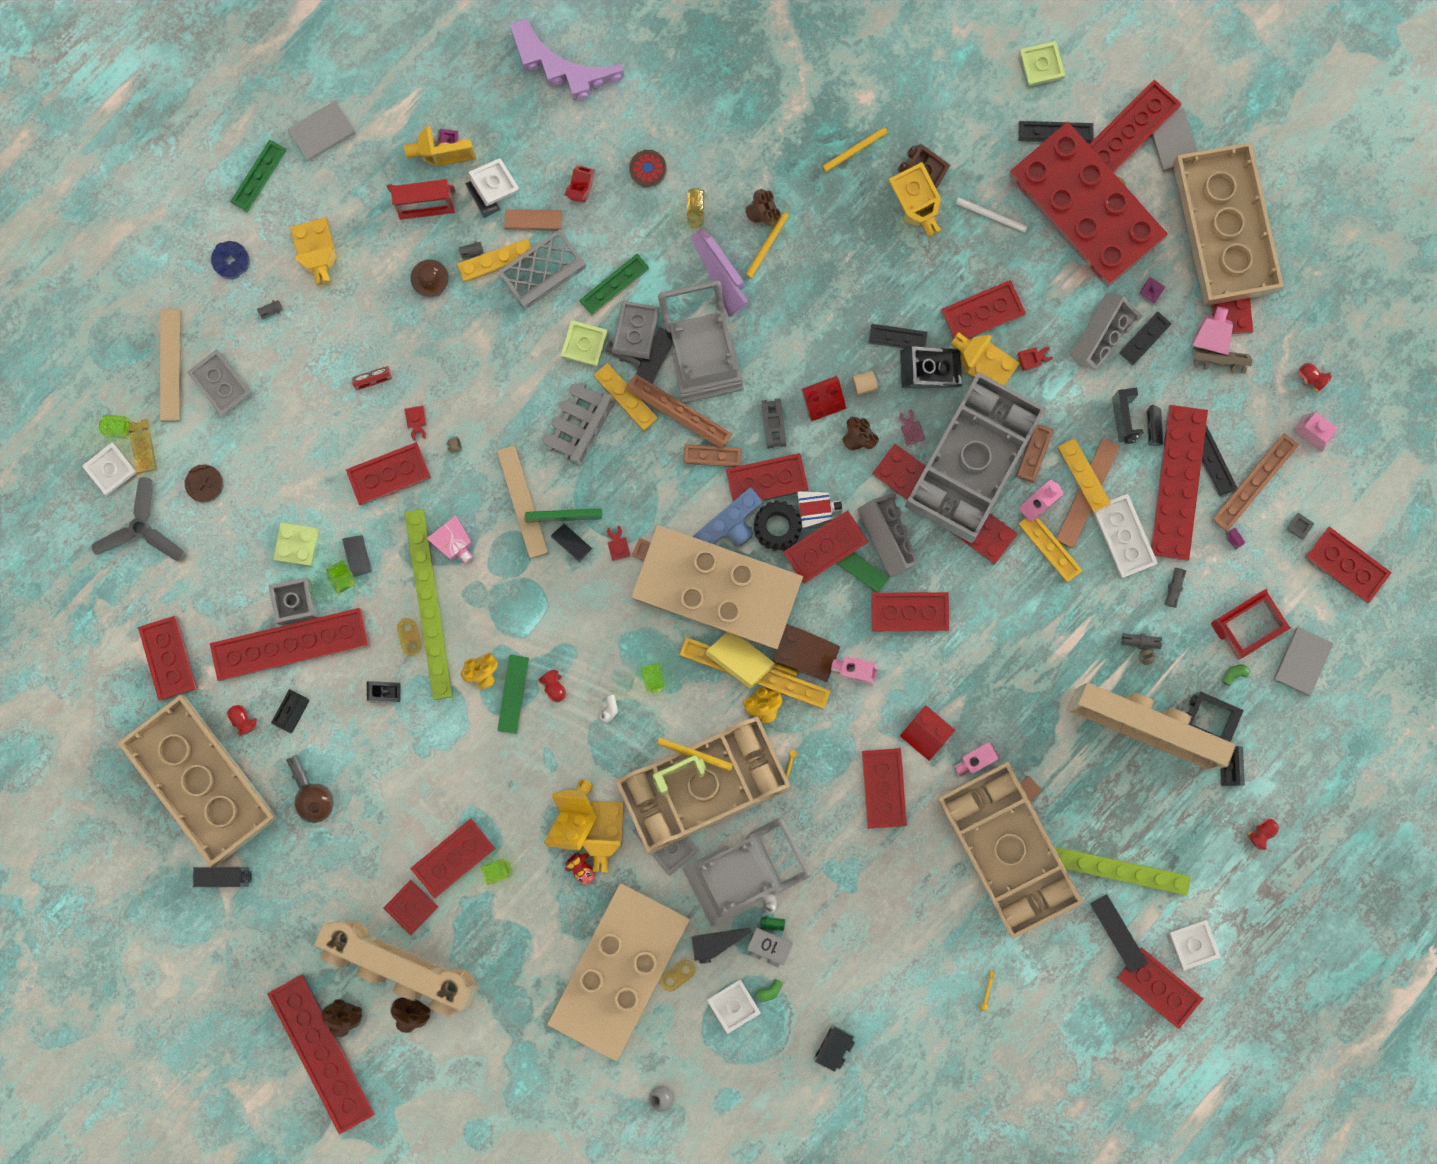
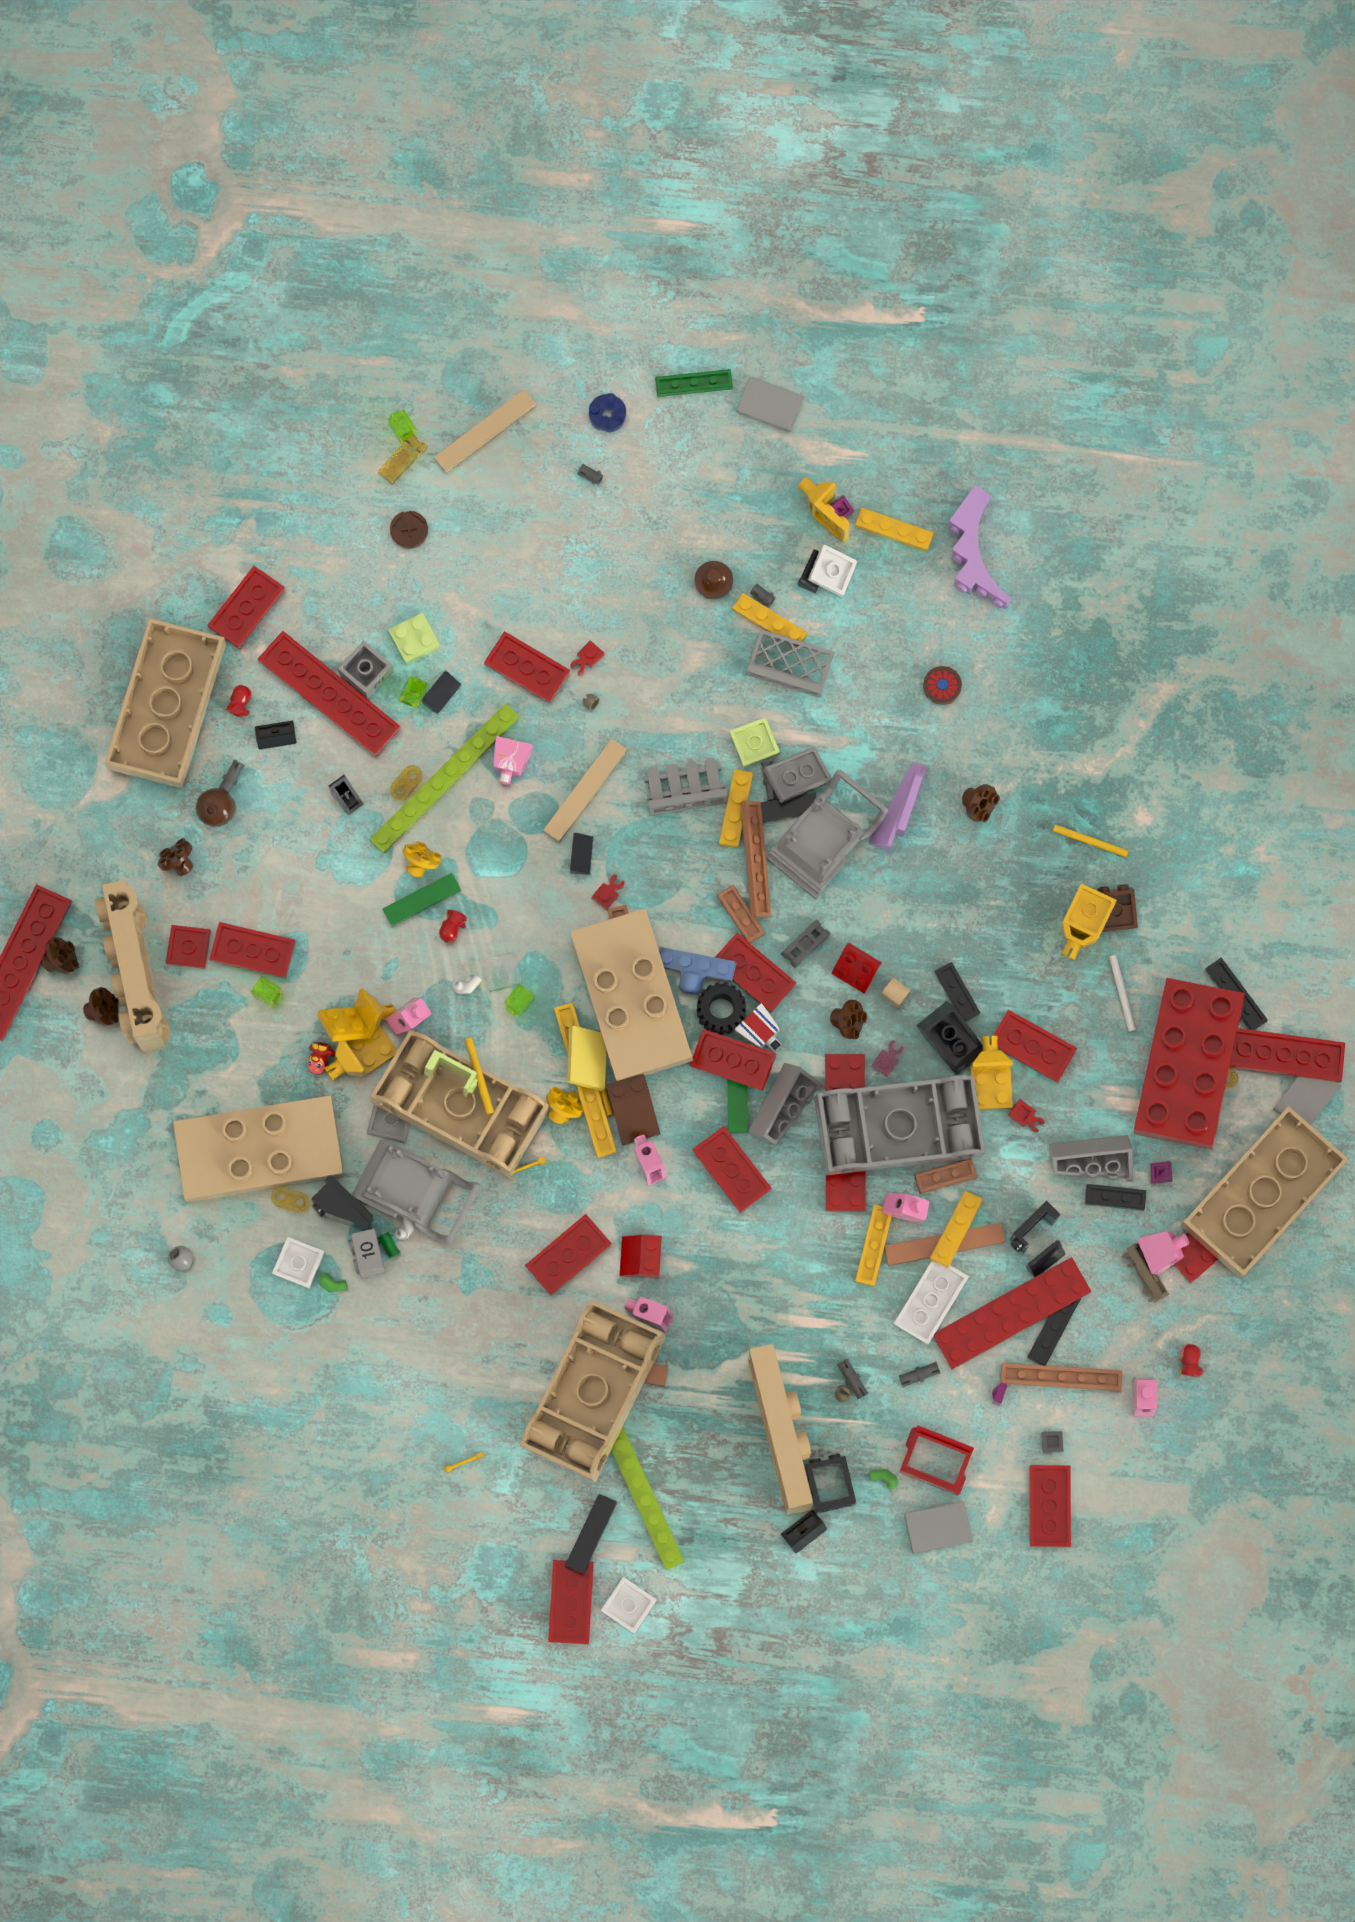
camera: 50 degrees right, 5 degrees down
white plate [82,442,137,496] -> none
dark grey piece [92,477,184,561] -> none
light grey plate [187,349,252,417] -> none
black window [193,867,252,887] -> none
yellow plate [290,217,337,286] -> none
red slope [352,366,392,390] -> none
red piece [387,179,456,220] -> none
nougat tile [504,209,562,230] -> none
green tile [525,508,602,523] -> none
red brick [565,165,595,203] -> none
green tile [579,254,649,316] -> none
clear yellow piece [687,188,705,229] -> none
yellow bar [745,212,789,279] -> none
black slope [813,1024,855,1072] -> none
yellowish green plate [1019,41,1065,87] -> none
red animal [1247,818,1279,850] -> none
none -> reddish brown plate [158,838,193,876]
none -> black tile [325,1176,373,1223]
none -> bright pink torso [385,997,432,1035]
none -> yellow plate [855,507,934,552]

